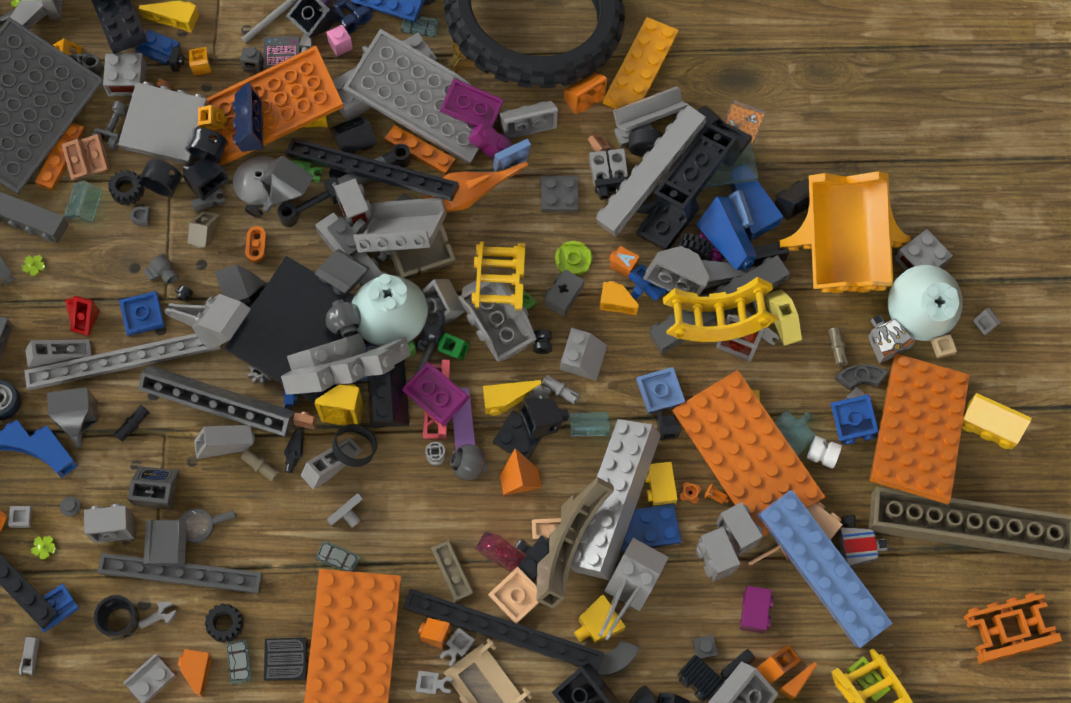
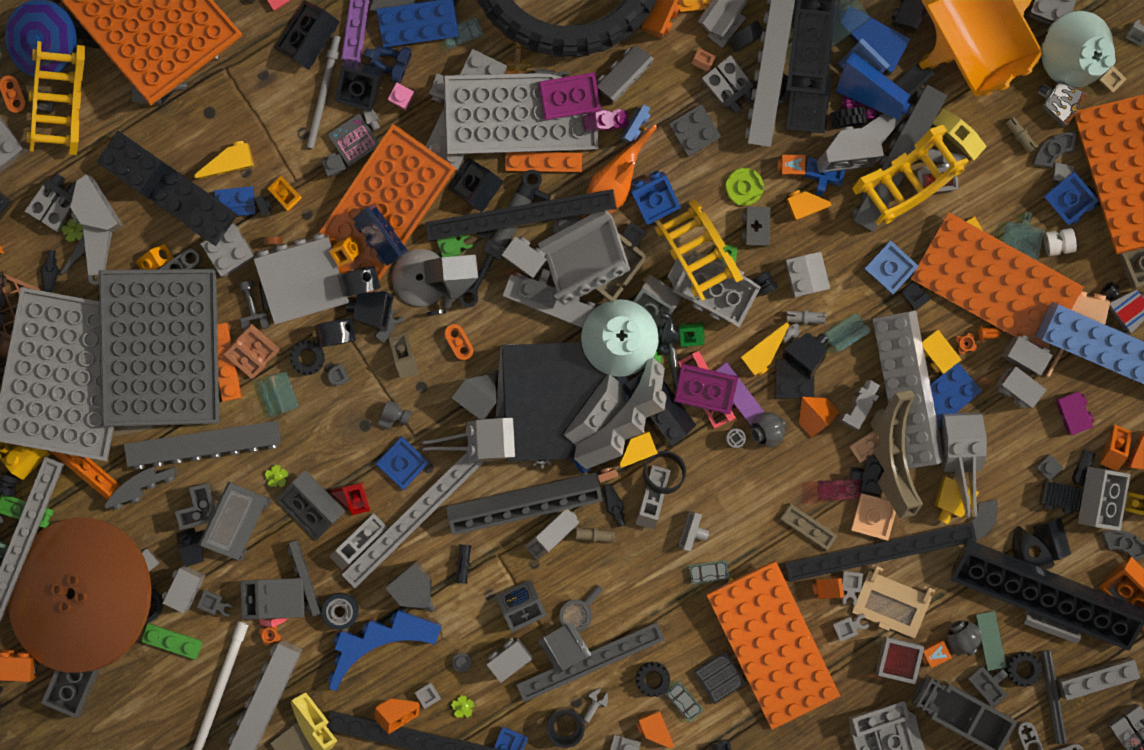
camera: 30 degrees left, 20 degrees up
black plate [175,285,194,302] -> none
dark grey slope [315,249,370,295] -> none
dark grey plant [325,299,361,337] -> none
none -> dark grey slope [276,470,346,541]
none -> black plate [622,222,647,247]
none -> blue plate [630,170,681,225]
none -> light grey hips [837,380,880,430]

